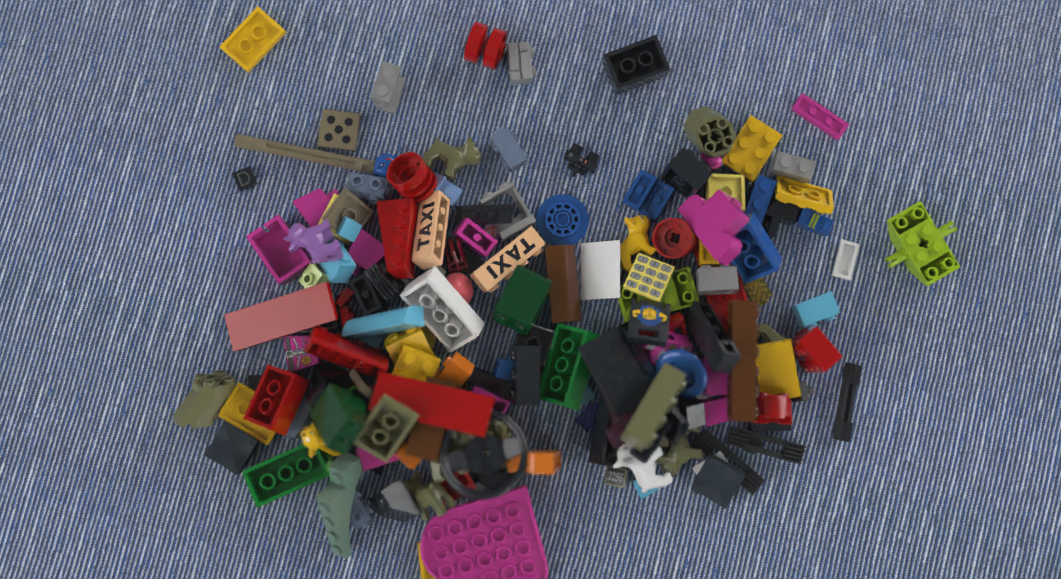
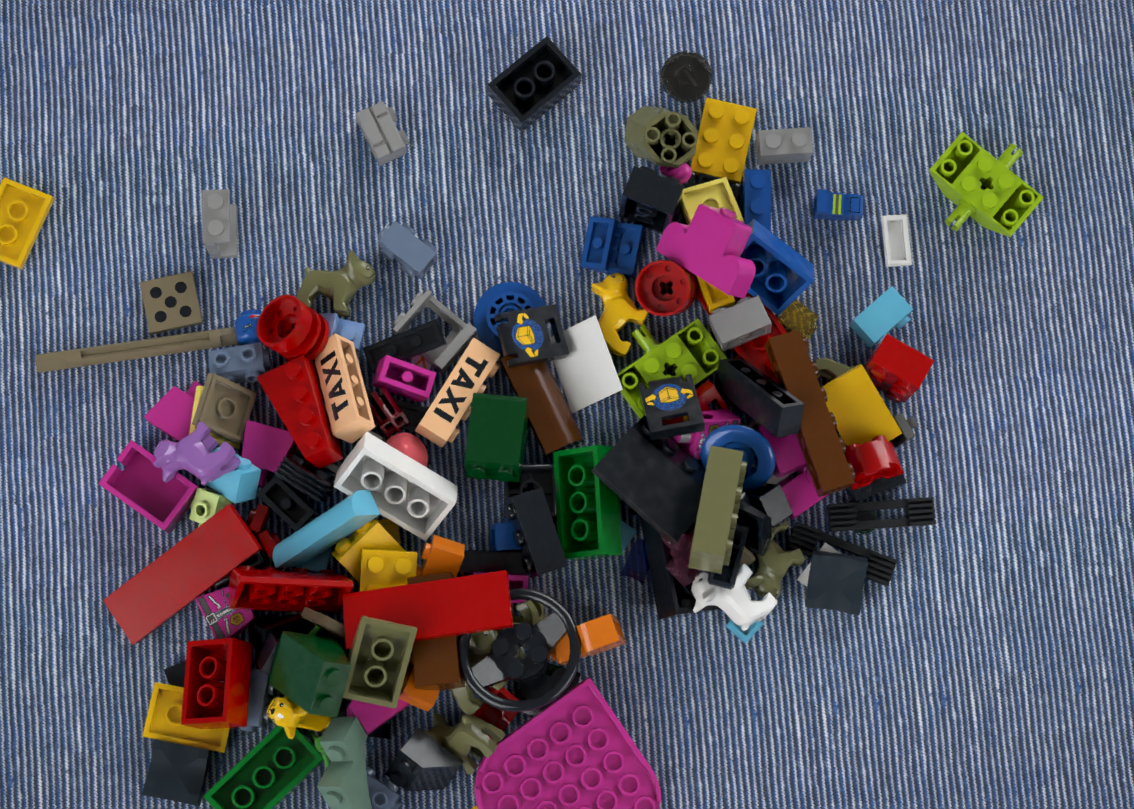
camera: 25 degrees left, 5 degrees down
olive brick [173,370,236,429] -> none
black tile [232,166,258,191] -> none
medium azure tile [336,216,363,242] -> none
red wheel [464,21,507,70] -> none
black hips [564,143,599,177] -> none
slope [604,466,627,488] -> none
tile [623,253,675,303] -> none
black brick [763,201,799,239] -> none
yellow plate [775,175,834,214] -> none
dark pink tile [791,93,849,141] -> none
black container [833,362,862,442] -> none
none -> black container [494,304,569,368]
none -> clear smoke tile [661,51,712,103]

